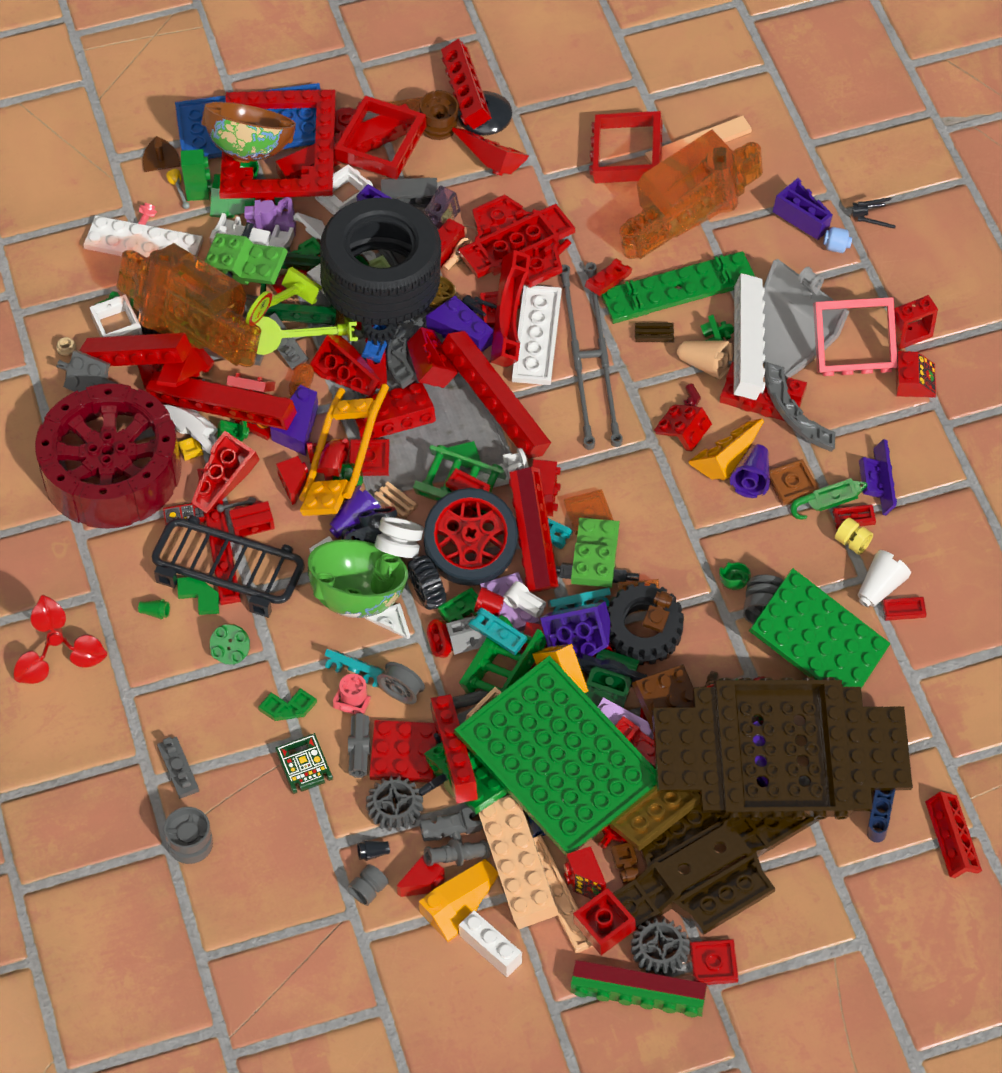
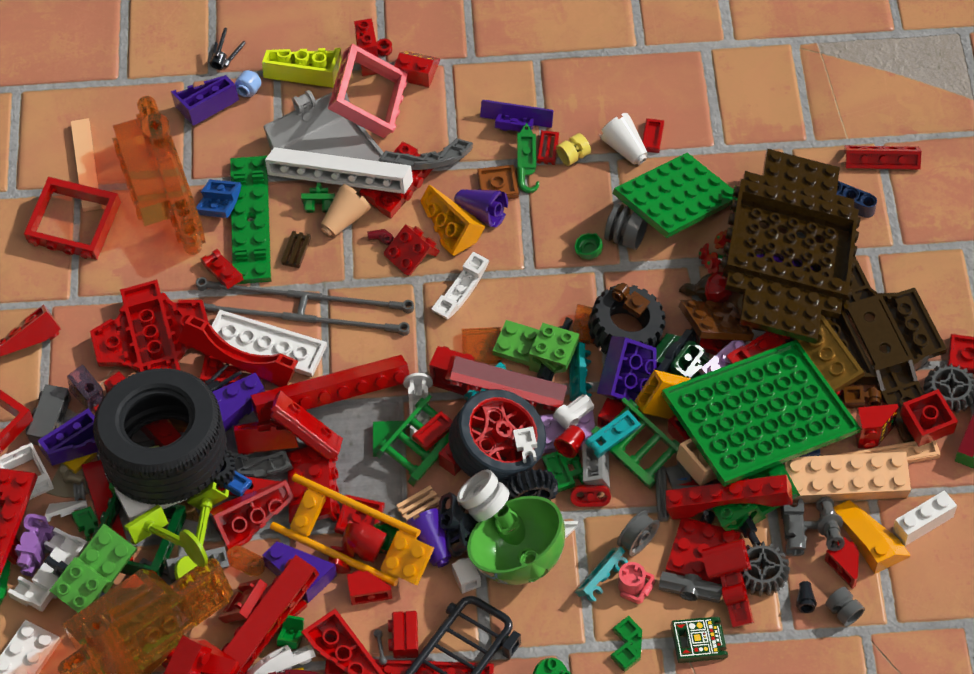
camera: 75 degrees left, 0 degrees up
none -> blue slope [194,179,241,218]
none -> neon yellow wedge [262,48,341,88]
none -> red container [270,390,343,460]
none -> red bush [377,38,392,57]
none -> white slope [431,252,489,320]
none -> white plate [513,427,537,463]
none -> red plate [702,539,754,628]

